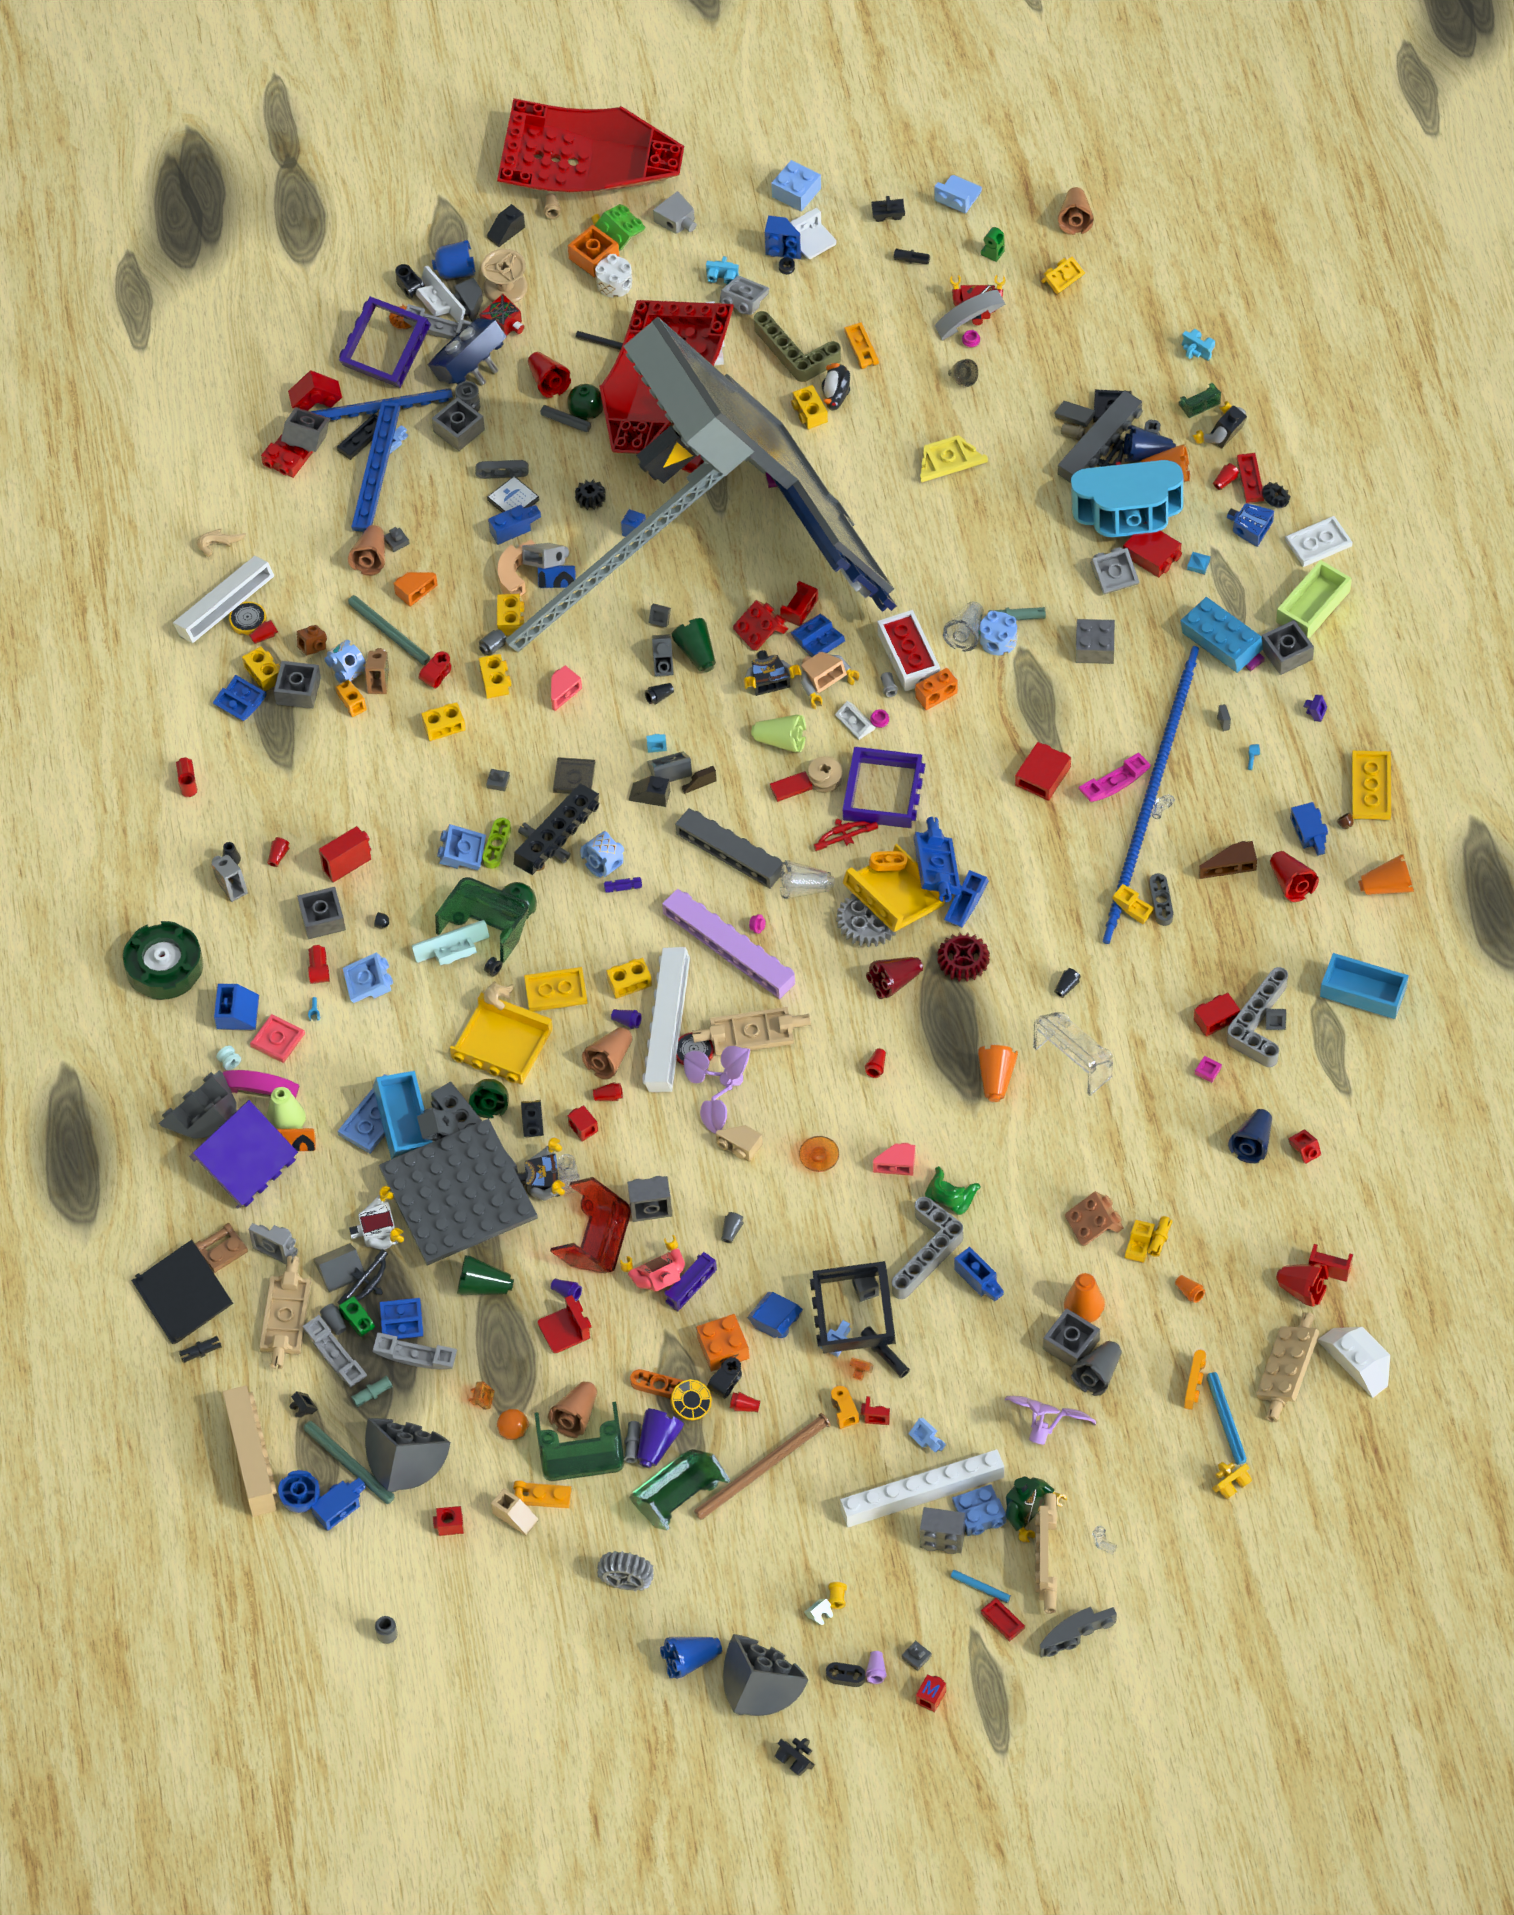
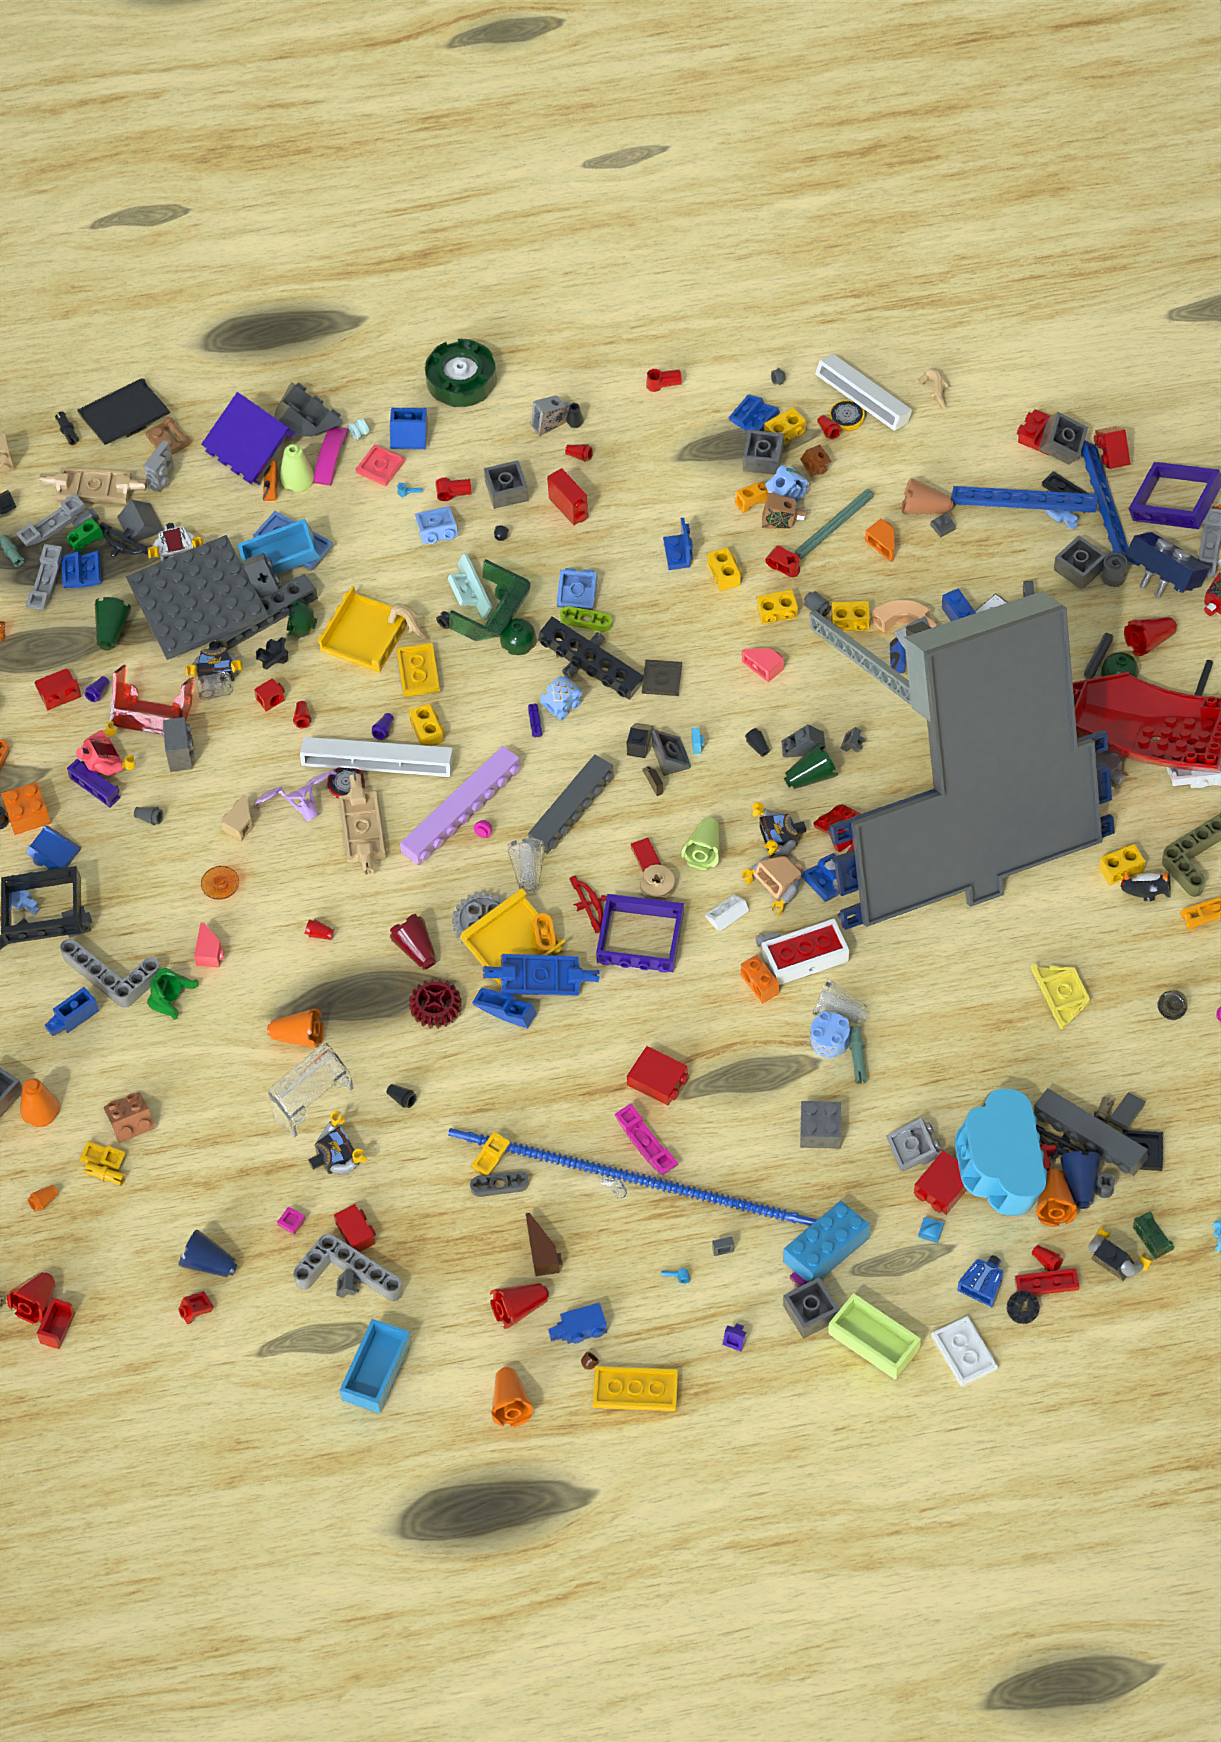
camera: 90 degrees right, 0 degrees up
dark grey tile [486,769,510,792] -> none
nougat cone [582,1027,632,1079] -> none
dark pink plate [870,709,889,728] -> none
none -> torso [308,1111,367,1174]
none -> blue bracket [663,517,693,570]
none -> dark grey plate [771,368,786,385]

